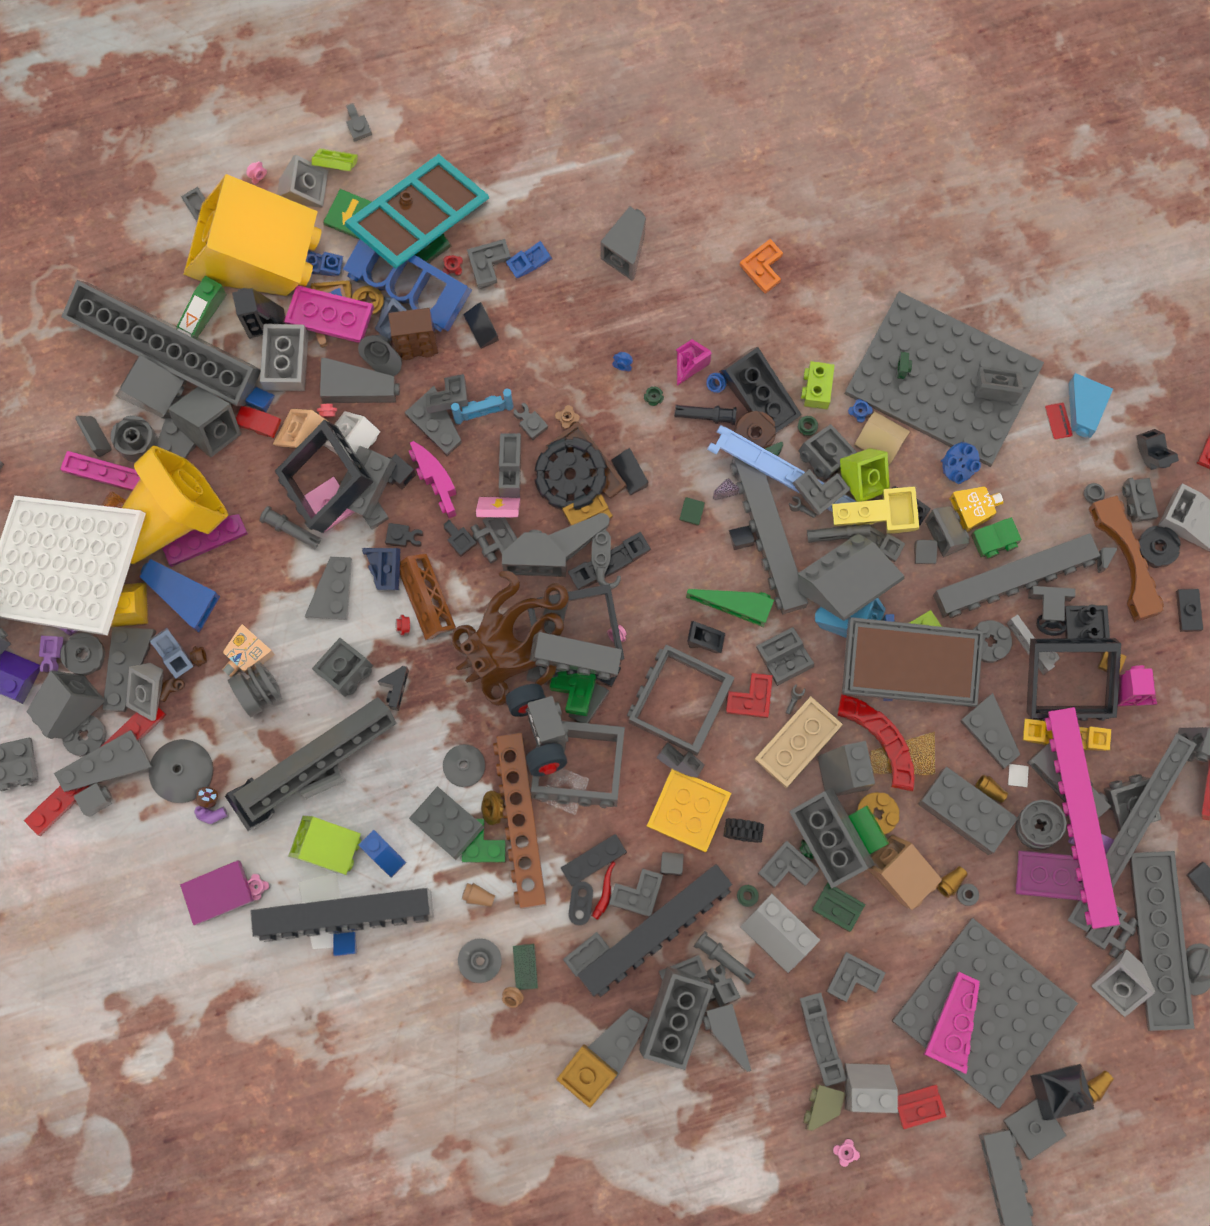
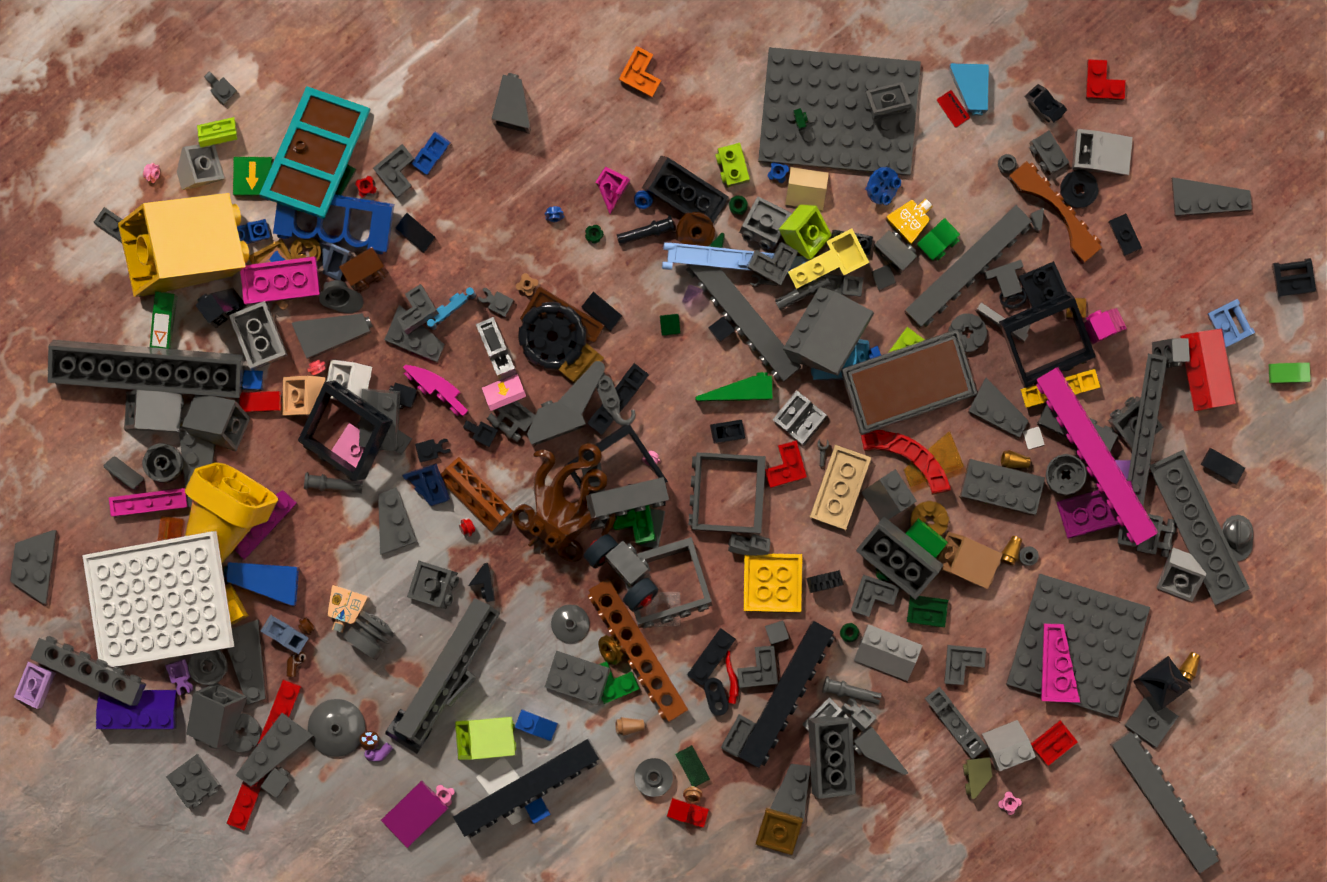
camera: 20 degrees left, 10 degrees up
light grey slope [126,663,163,721] -> none
none -> red slope [667,798,709,828]

